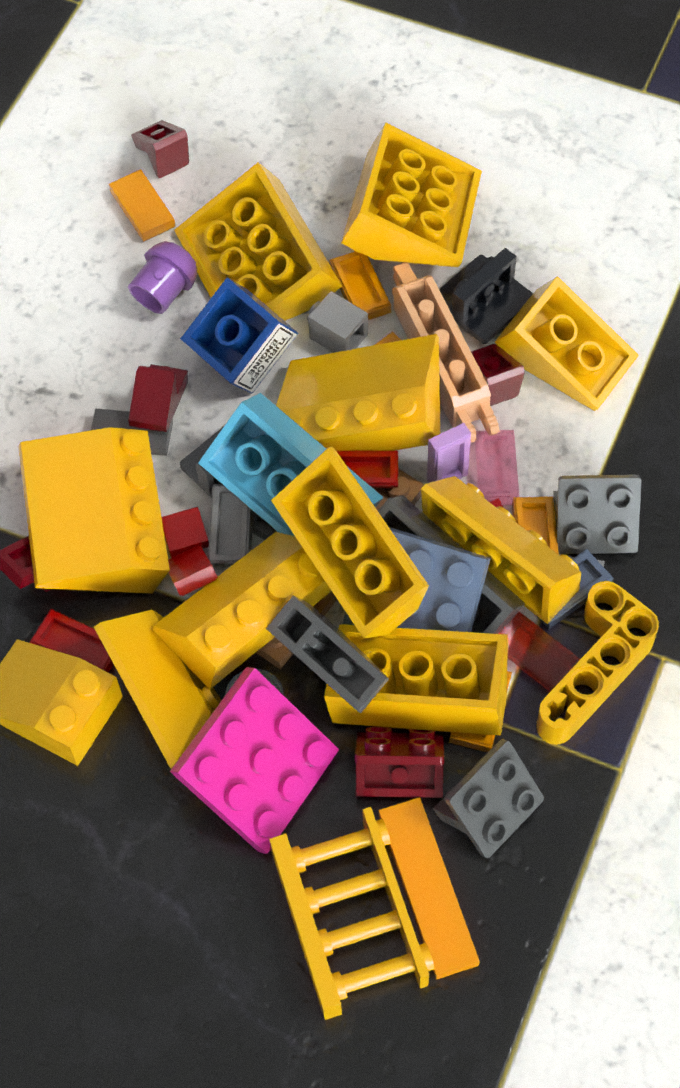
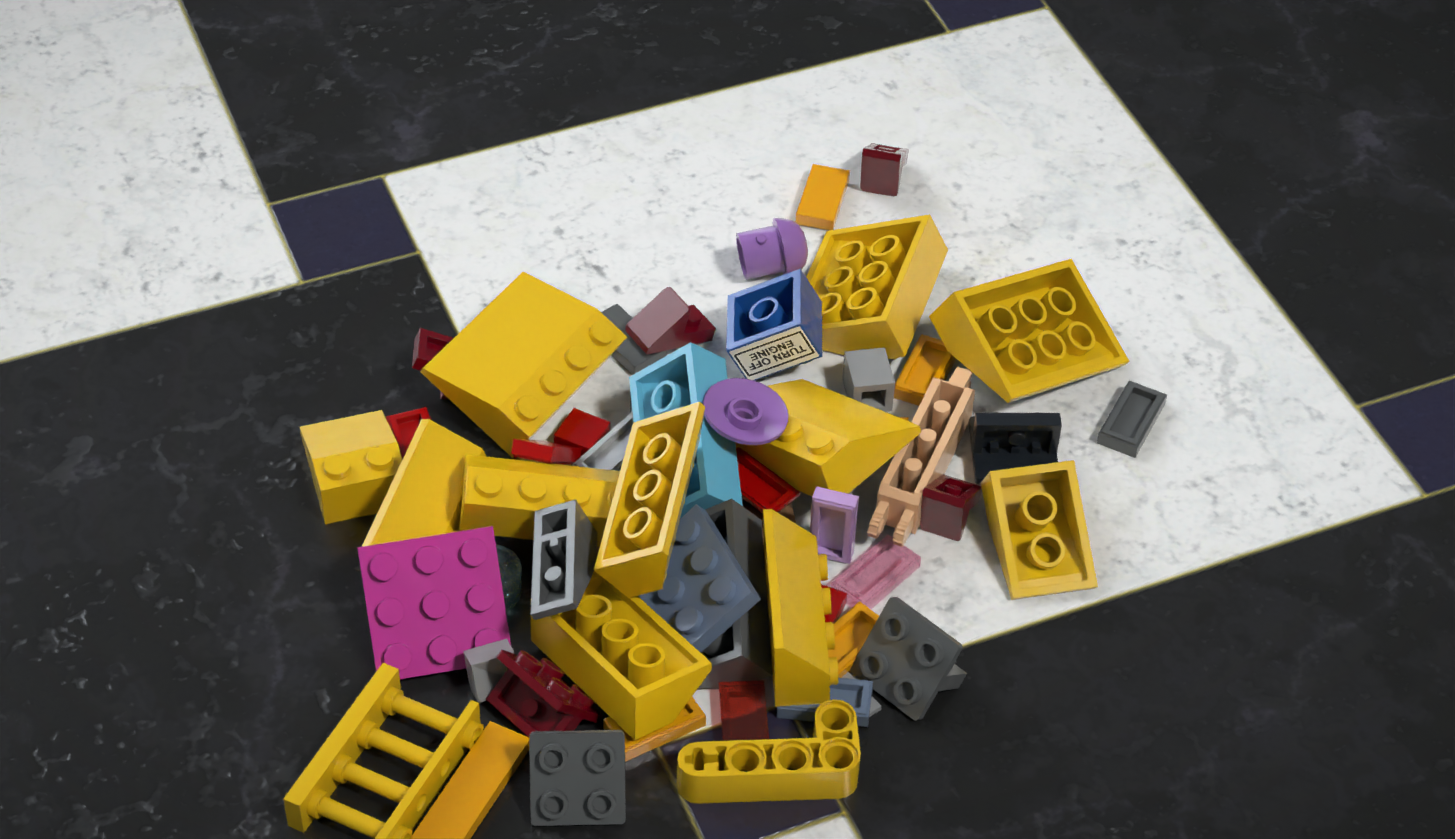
camera: 40 degrees right, 15 degrees down
none -> light grey slope [463,639,514,703]
none -> medium lavender dish [703,378,788,445]
none -> dark grey tile [1097,380,1167,458]

